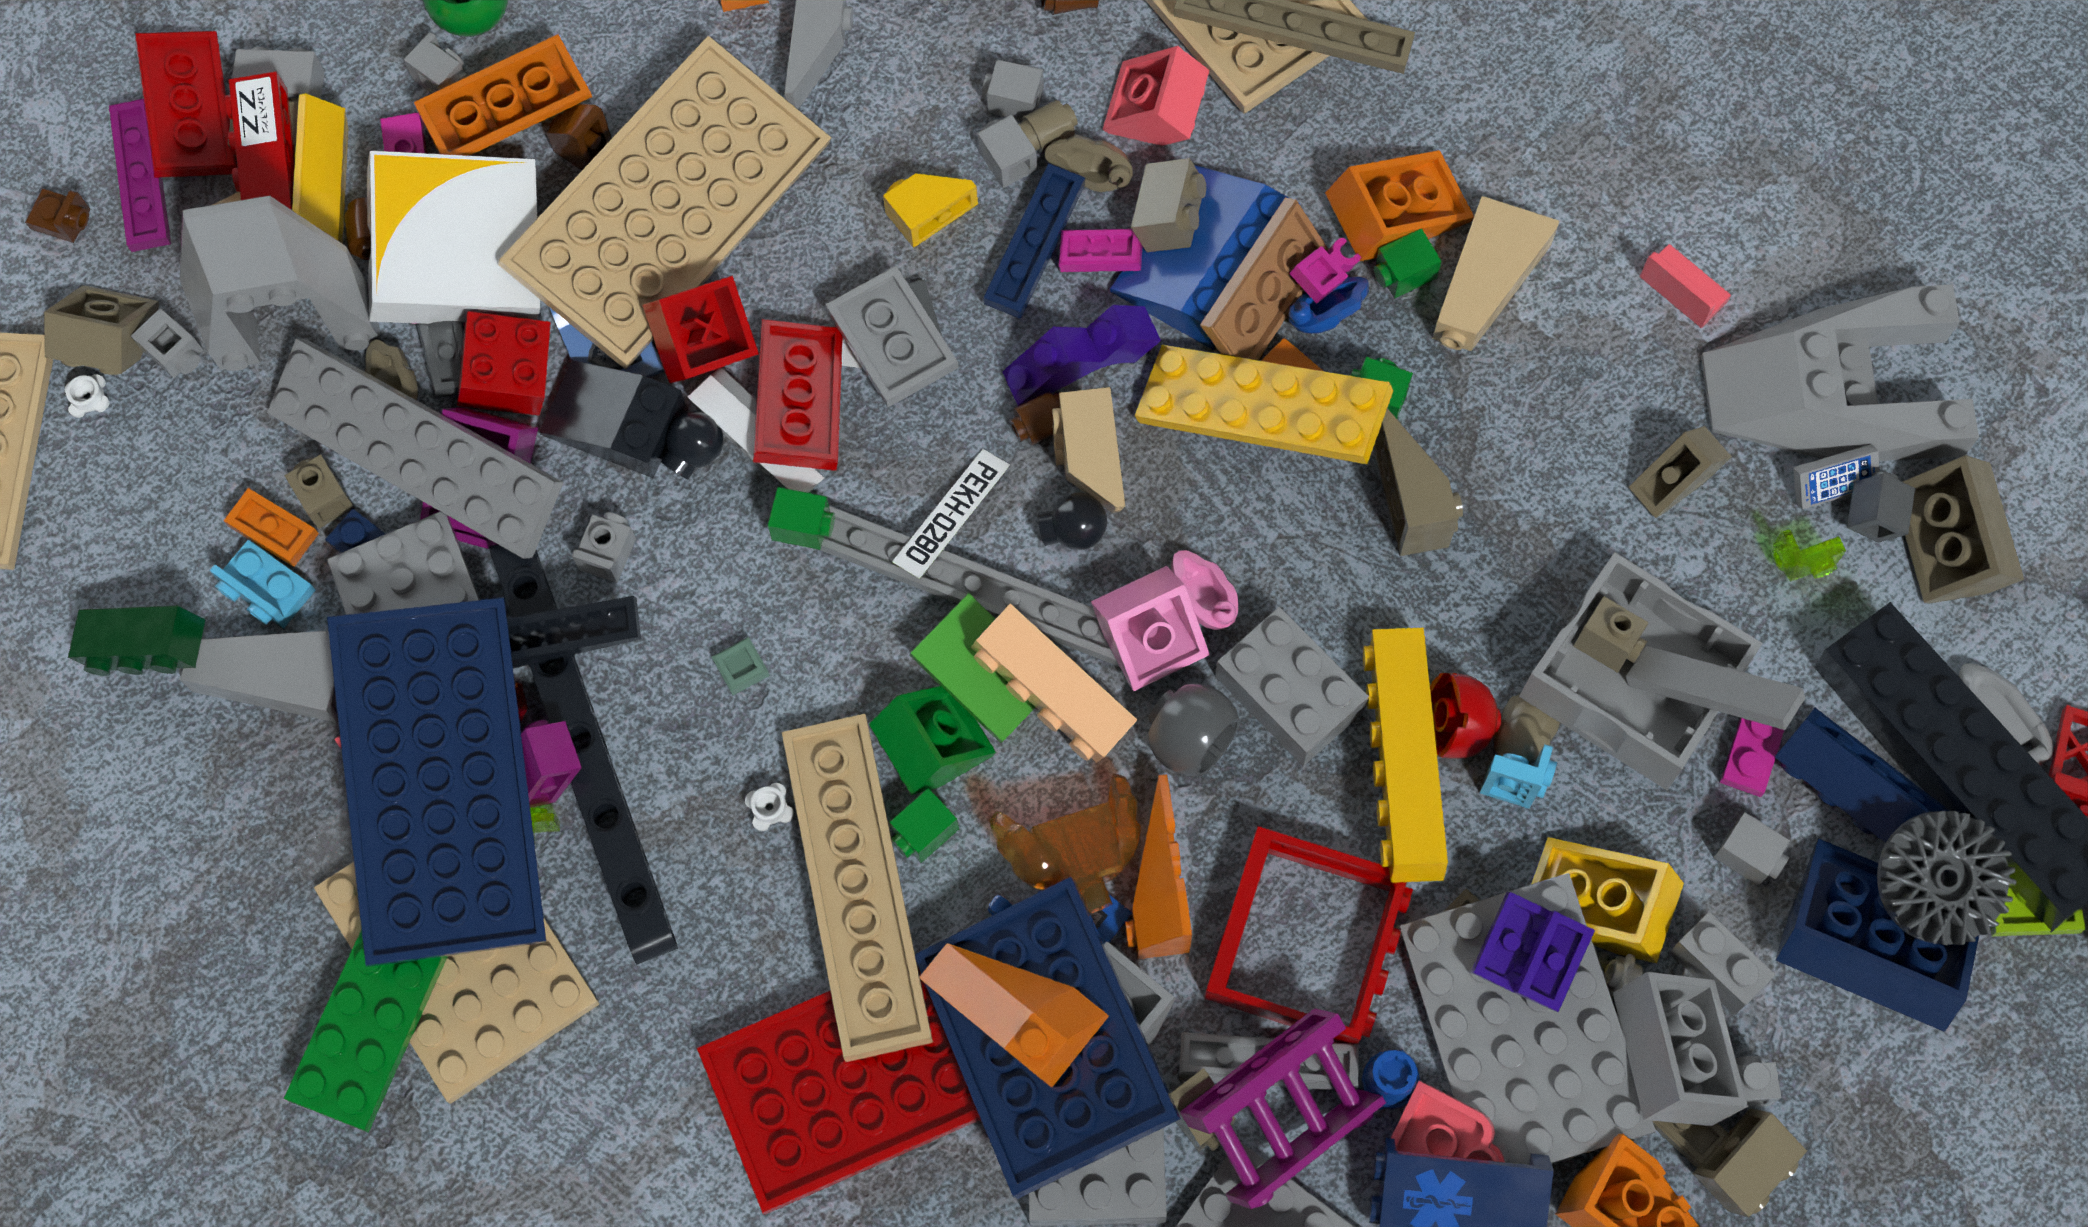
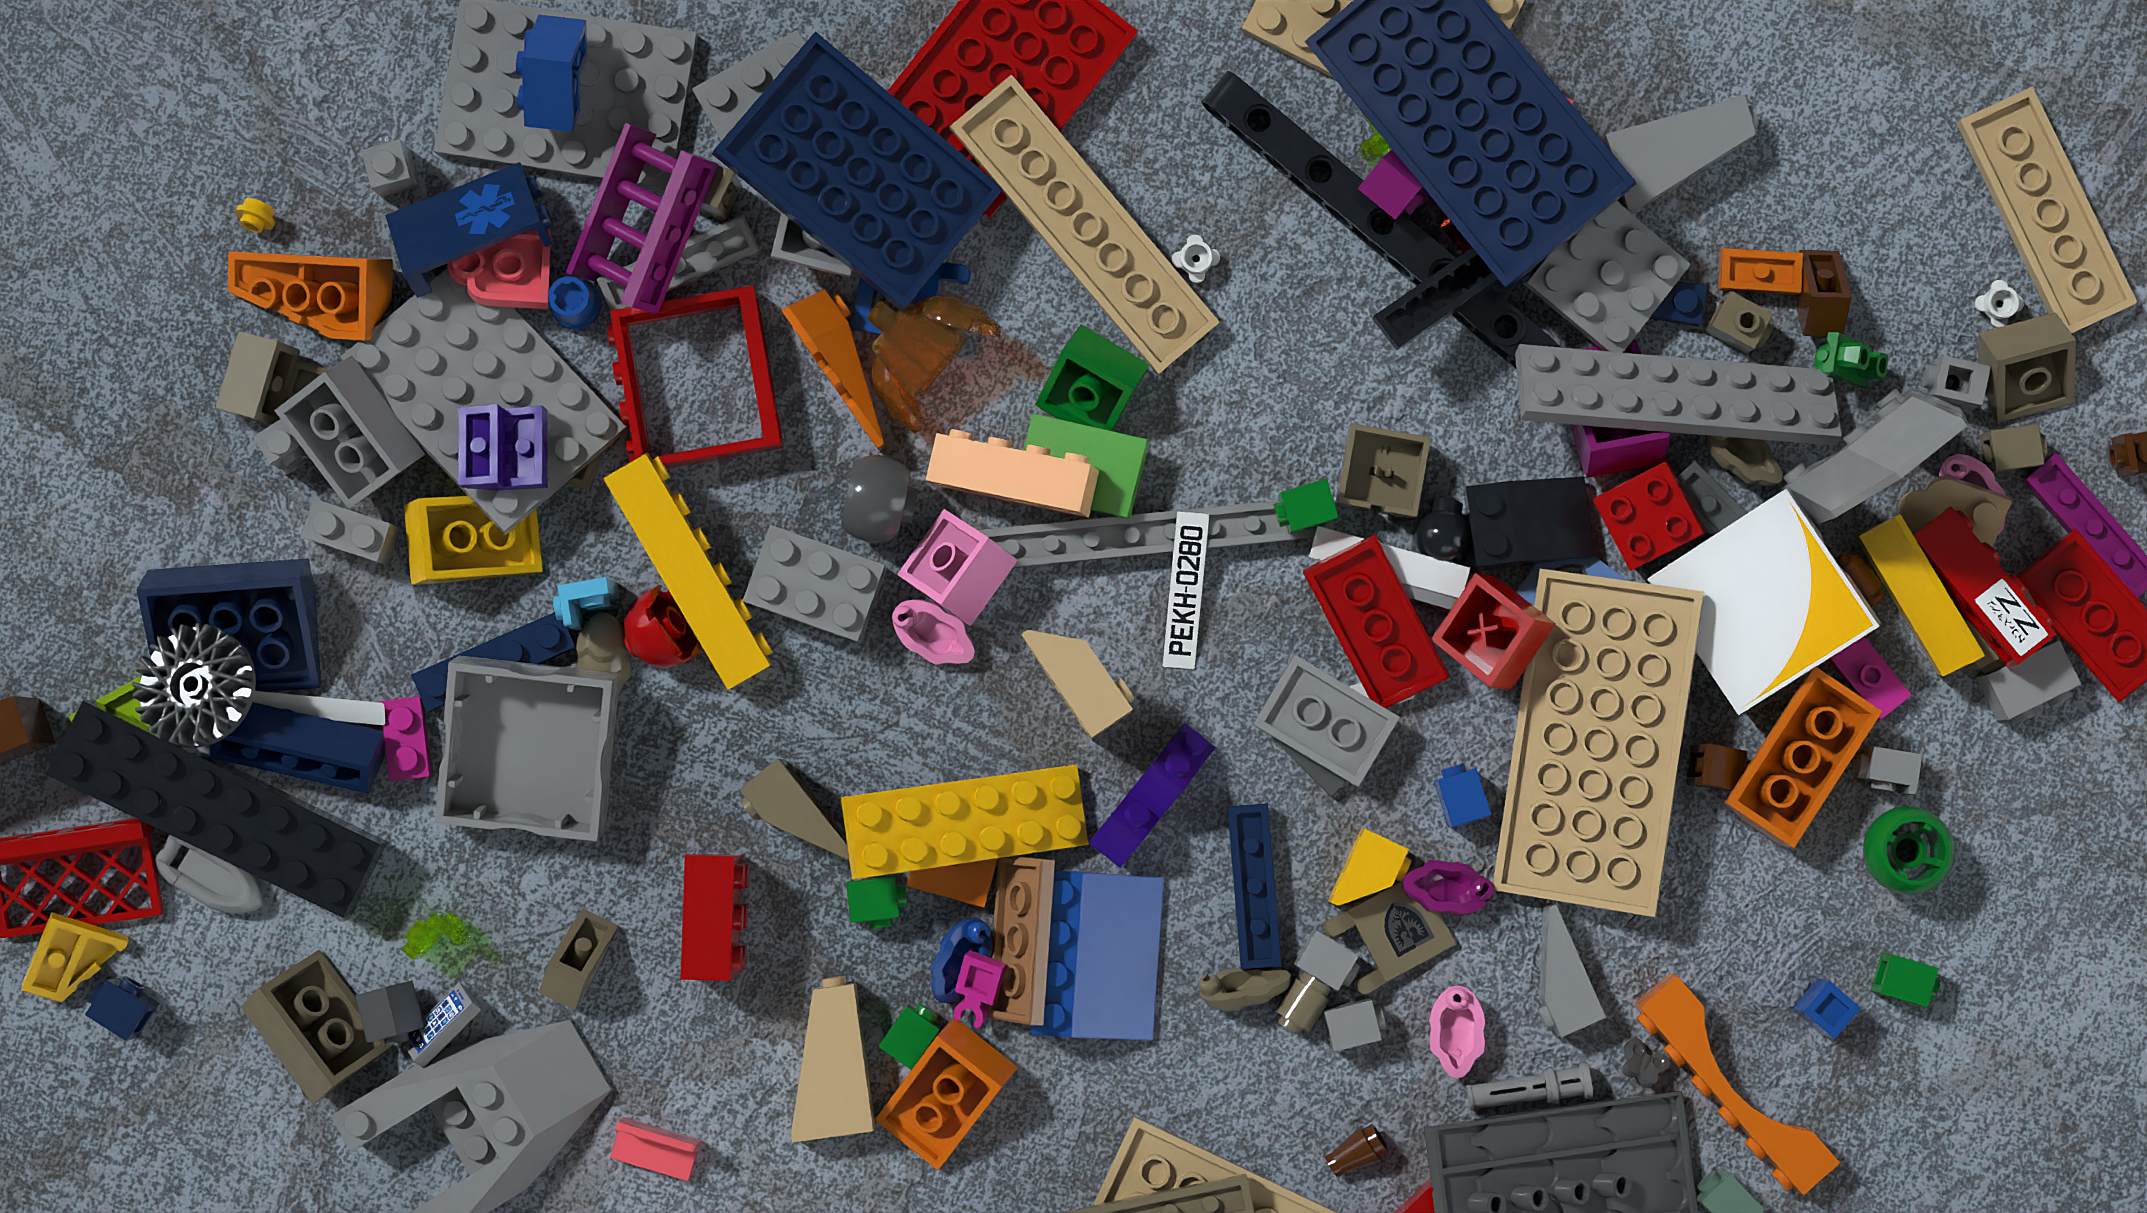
camera: 150 degrees right, 15 degrees up
dark green brick [68,605,206,676] -> none
medium azure bracket [209,540,316,629] -> none
light grey brick [572,512,636,583] -> none
sand green tile [712,637,770,696] -> none
green brick [890,788,959,863] -> none
orange wedge [919,943,1109,1087] -> none
reddish brown brick [1009,391,1061,446] -> none
black piece [1038,493,1107,550] -> none
dark pink plate [1059,229,1143,272] -> none
coral slope [1103,46,1210,146] -> none
dark tan brick [1131,158,1206,252] -> none
dark tan brick [1573,596,1649,673] -> none
white plate [1604,954,1642,998] -> none
light grey tile [1626,646,1805,730] -> none
light grey brick [1713,812,1790,886] -> none
none -> white sticker [252,691,385,725]
none -> dark blue plate [411,612,576,712]
none -> red brick [680,854,750,981]
none -> dark tan flag [1322,880,1456,994]
none -> dark tan piece [1335,423,1431,520]
none -> magenta arm [1402,860,1494,916]
none -> bright pink arm [1429,986,1485,1079]
none -> blue brick [1434,763,1491,827]
none -> reddish brown slope [1797,250,1852,338]
none -> green hips [1814,332,1889,388]
none -> dark tan brick [1979,424,2048,474]

